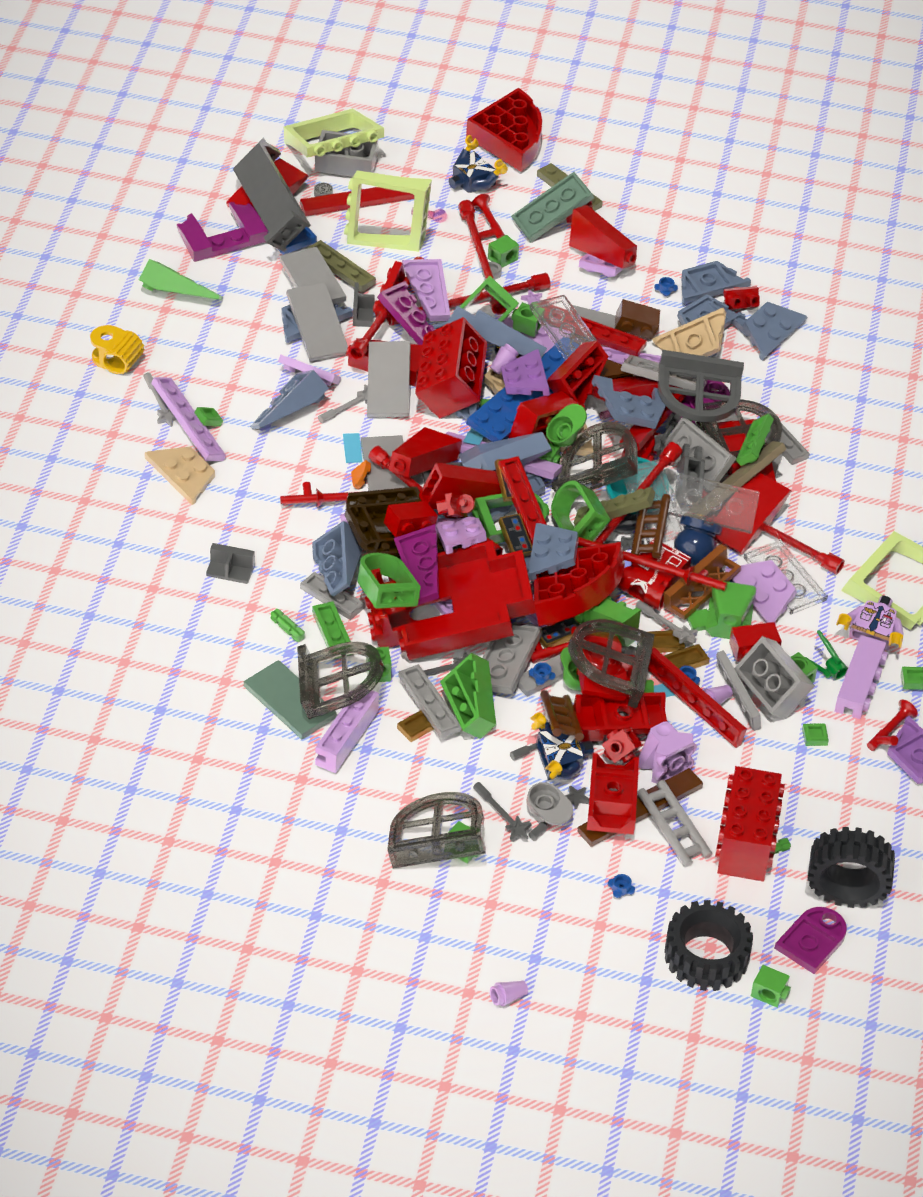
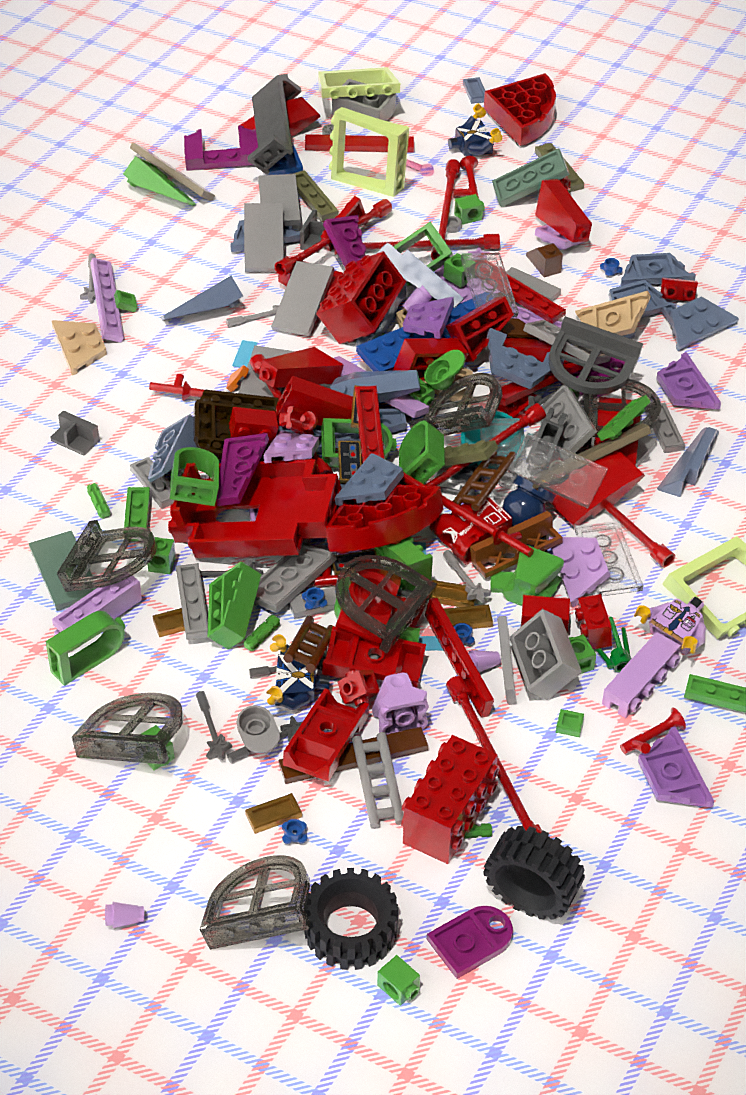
camera: 20 degrees right, 0 degrees up
yellow piece [90,325,145,374] -> none
lavender plate [278,354,341,386] -> none
lavender wing [402,259,450,321] -> none
medium azure sticker [463,428,484,445] -> none
reddish brown brick [614,299,660,340] -> none
none -> bright green window [45,611,126,686]
none -> tile [130,142,215,201]
none -> clear smoke window [199,855,310,950]
none -> bright green axle [244,615,280,651]
none -> pearl gold tile [245,793,302,834]
none -> red hose [446,676,542,833]
none -> sand blue tile [463,77,486,104]
none -> reddish brown slope [526,243,563,278]
none -> red brick [575,594,612,649]
none -> medium lavender wing [656,352,721,409]
none -> sand blue wedge [657,427,719,497]

